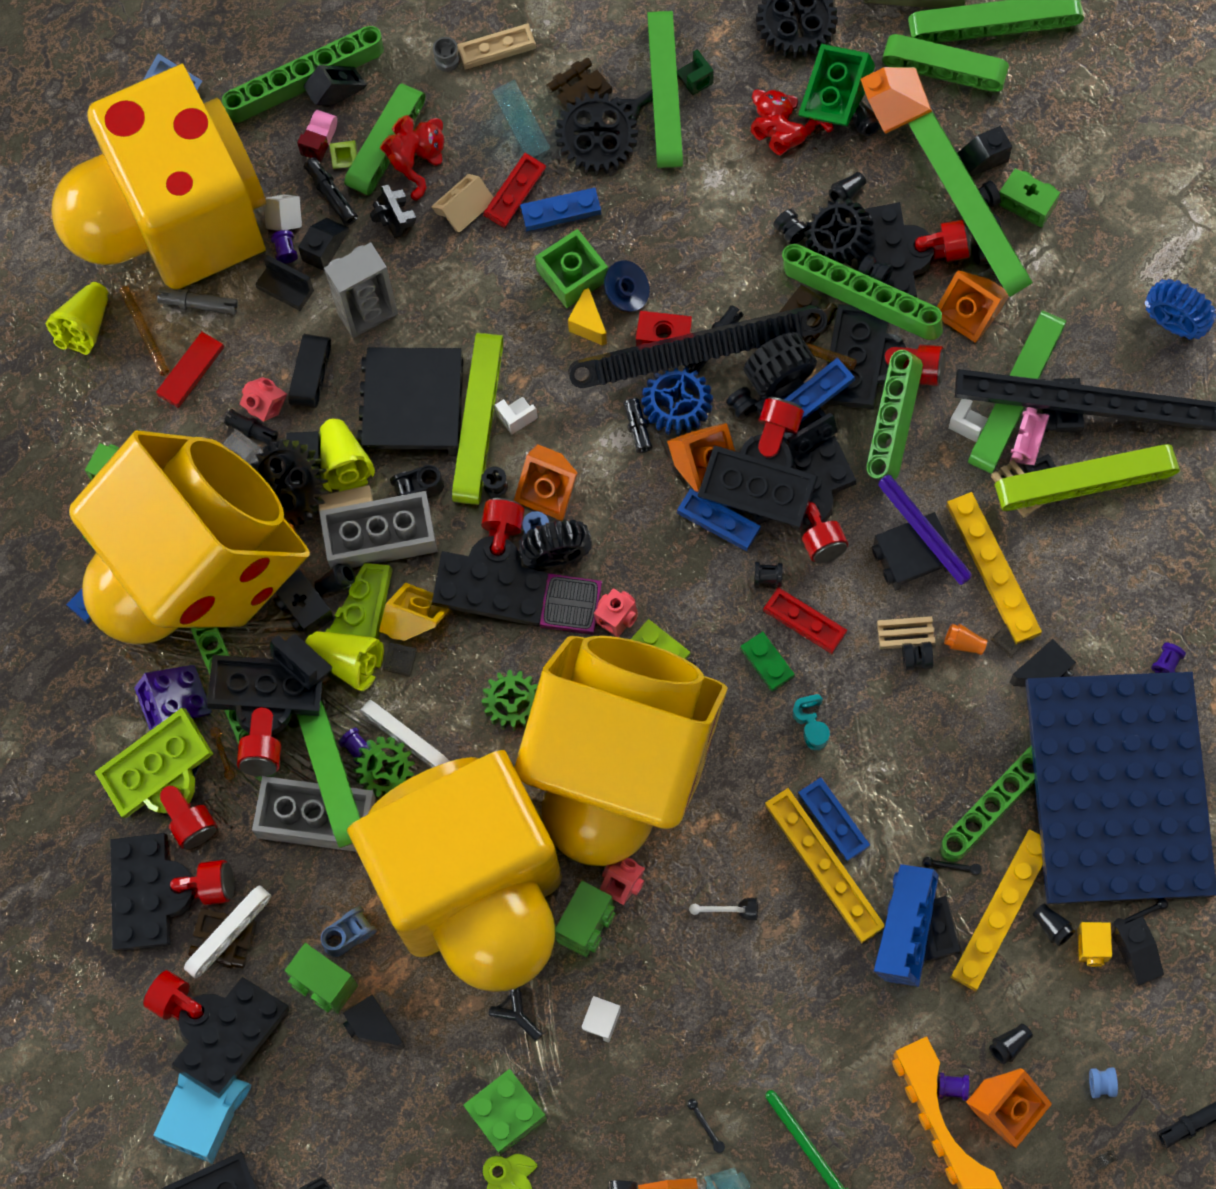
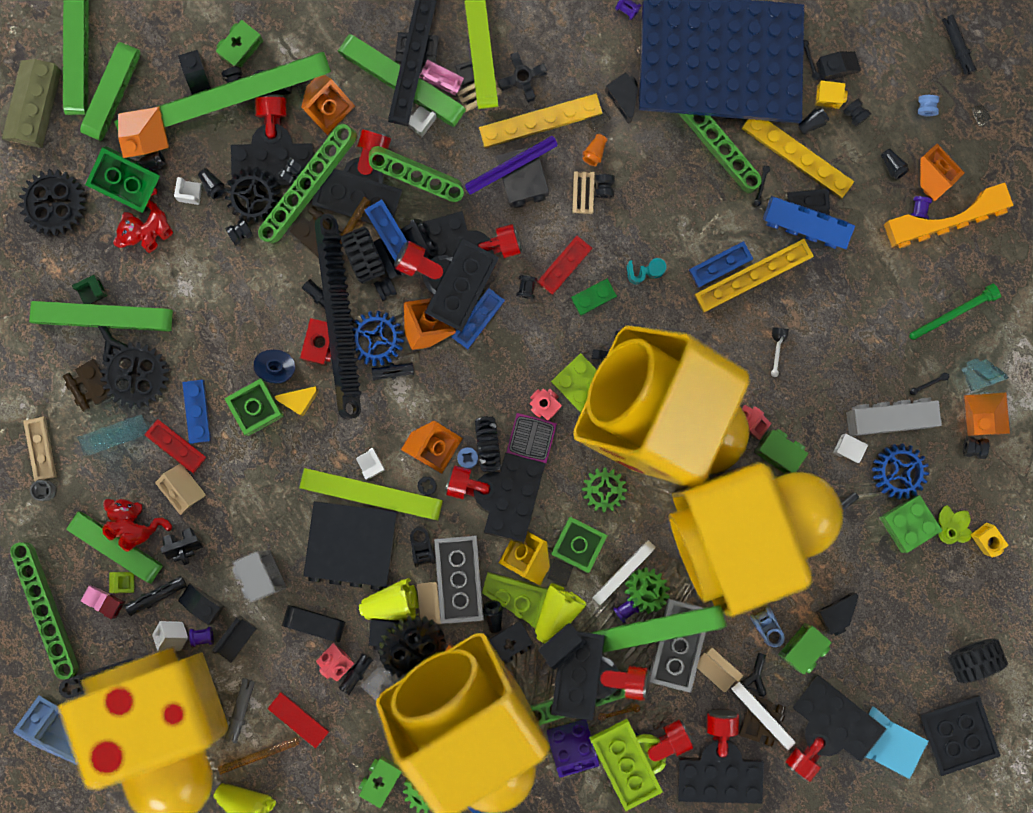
camera: 90 degrees left, 15 degrees up
black slope [303,65,367,106] -> none
none -> white panel [174,177,203,205]
none -> black pin [498,51,547,103]
none -> bright green brick [551,517,608,573]
none -> tan panel [697,646,743,692]
none -> black piece [740,653,767,697]
none -> black wheel [843,98,871,127]
none -> light grey brick [846,397,942,437]
none -> blue gear [872,443,929,500]

